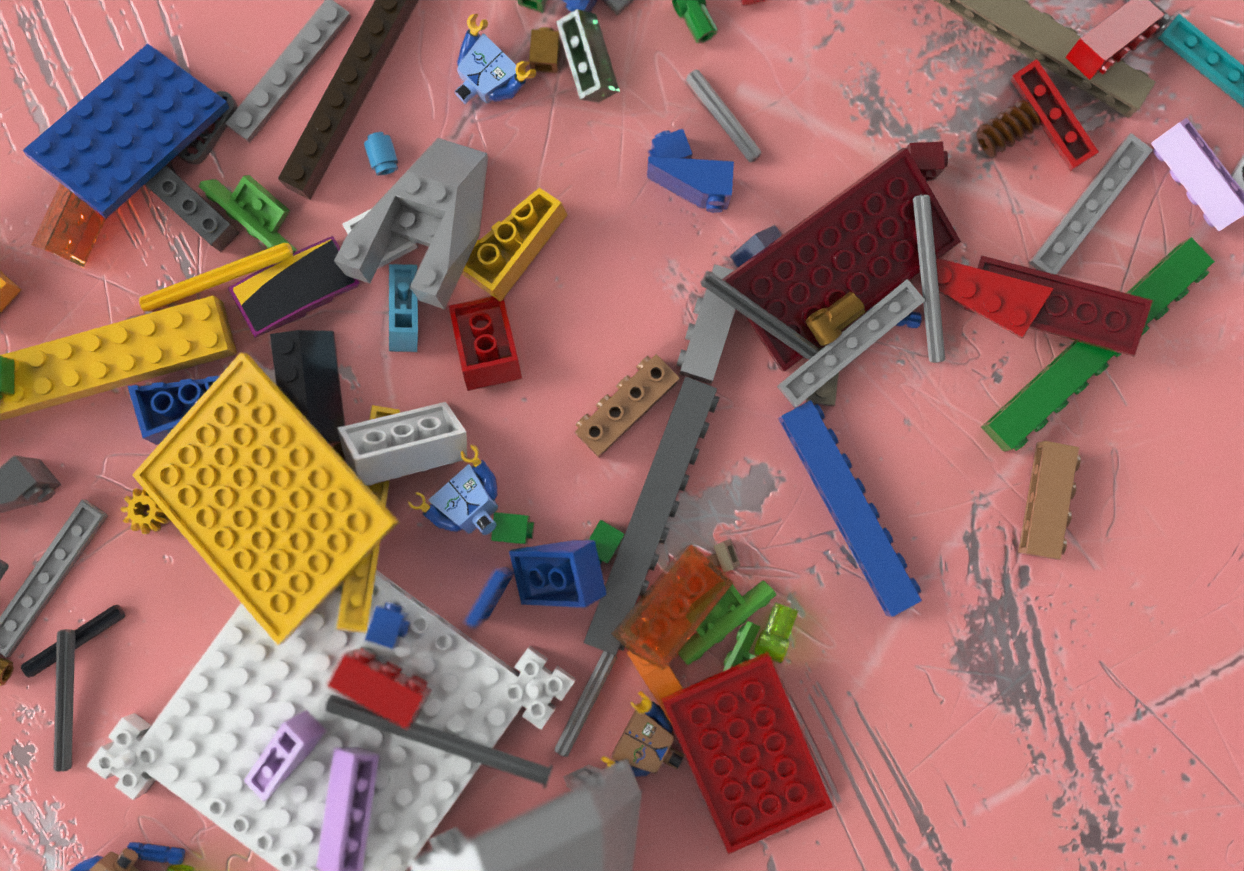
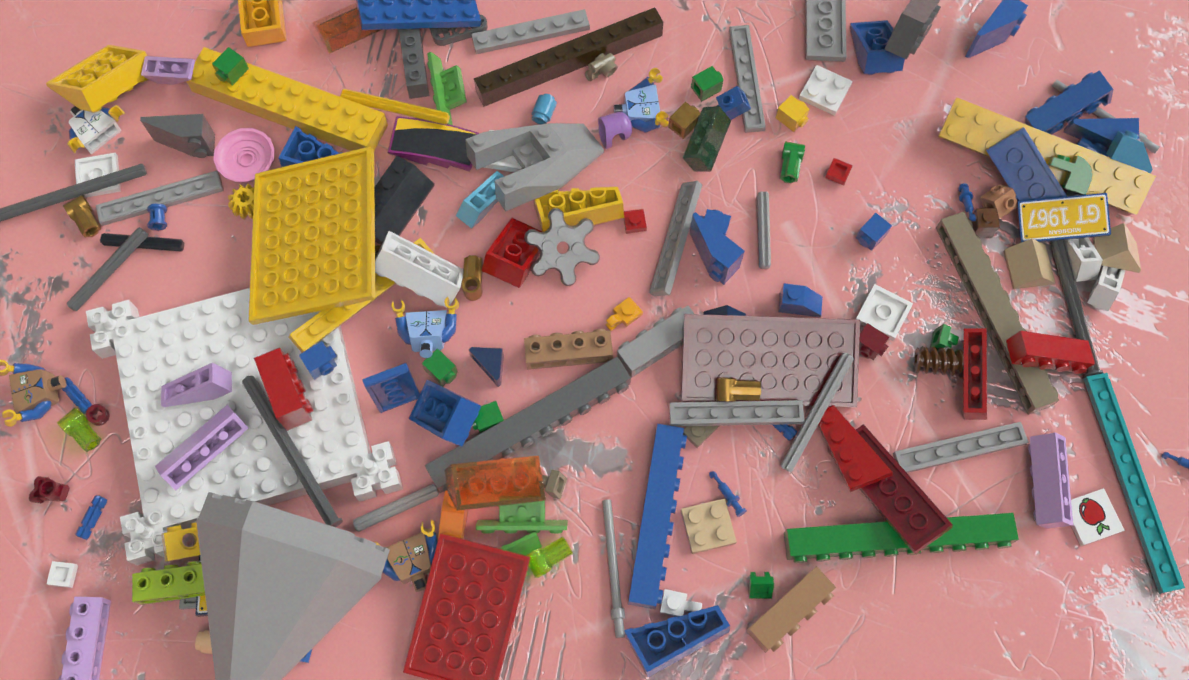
camera: 40 degrees right, 15 degrees down
dark grey axle [701,272,818,359] -> none
none -> dark red bush [86,404,110,426]
none -> blue bush [147,204,167,231]
none -> bright pink hat [214,128,275,182]
none -> pearl gold piece [461,255,483,301]
none -> dark blue slope [469,347,504,387]
none -> plate [524,208,600,286]
none -> dark tan plate [585,53,618,81]
none -> medium lavender helmet [598,112,632,149]
none -> light grey bar [602,500,625,638]
none -> light orange plate [605,297,643,331]
none -> red plate [624,209,647,234]
none -> blue wedge [624,605,730,678]
none -> light grey plate [649,181,702,296]
none -> white plate [660,589,702,617]
none -> tan plate [681,499,737,554]
none -> blue piece [709,471,747,517]
none -> green tile [748,572,774,599]
none -> blue slope [778,283,823,317]
none -> blue brick [856,213,892,251]
none -> white plate [856,284,913,341]
none -> green tile [930,324,959,350]

